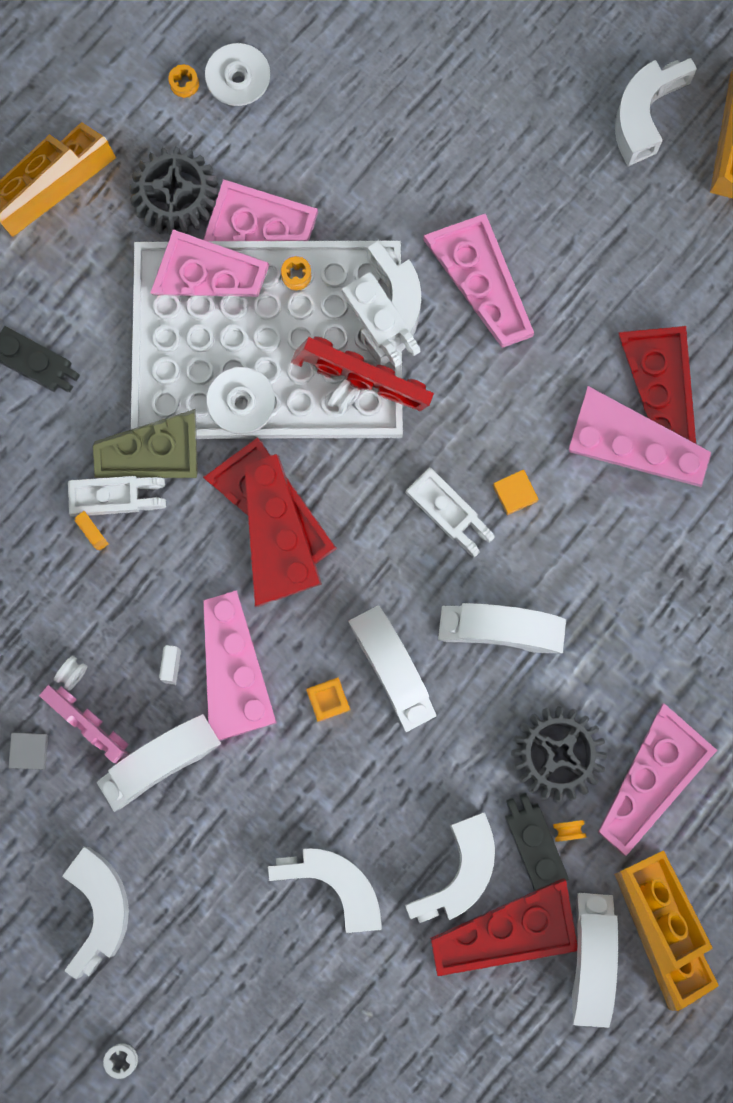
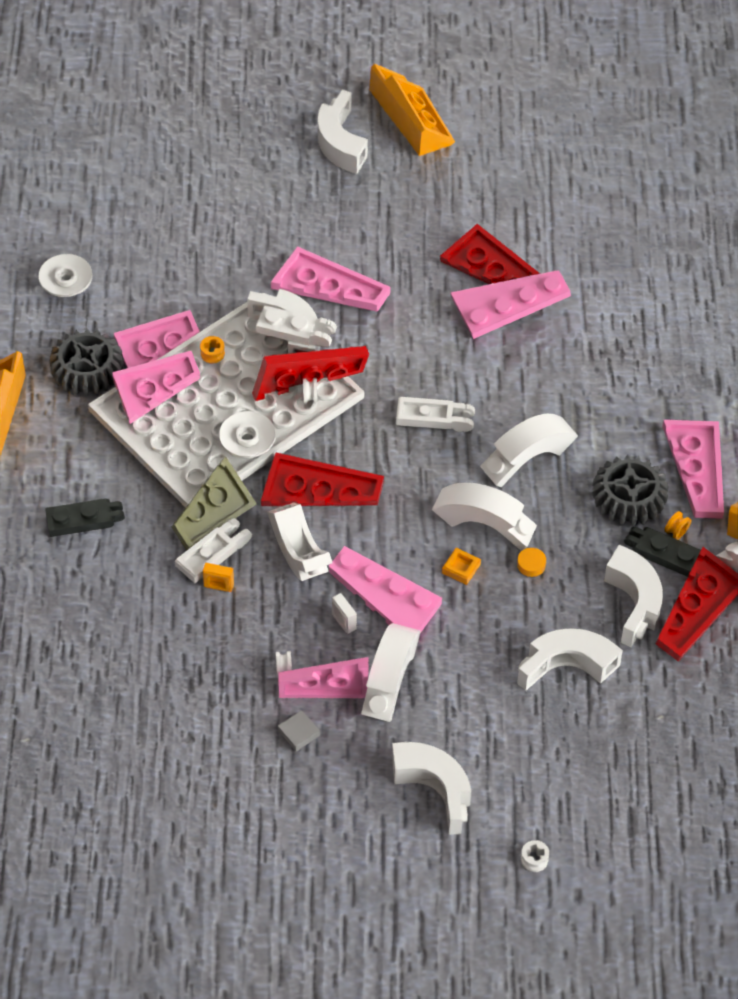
camera: 40 degrees left, 25 degrees down
light orange bush [168,64,199,98] -> none
red wing [244,454,322,607] -> none
light orange tile [492,469,539,516] -> none
none -> white arch [267,502,332,581]
none -> light orange tile [517,548,546,577]

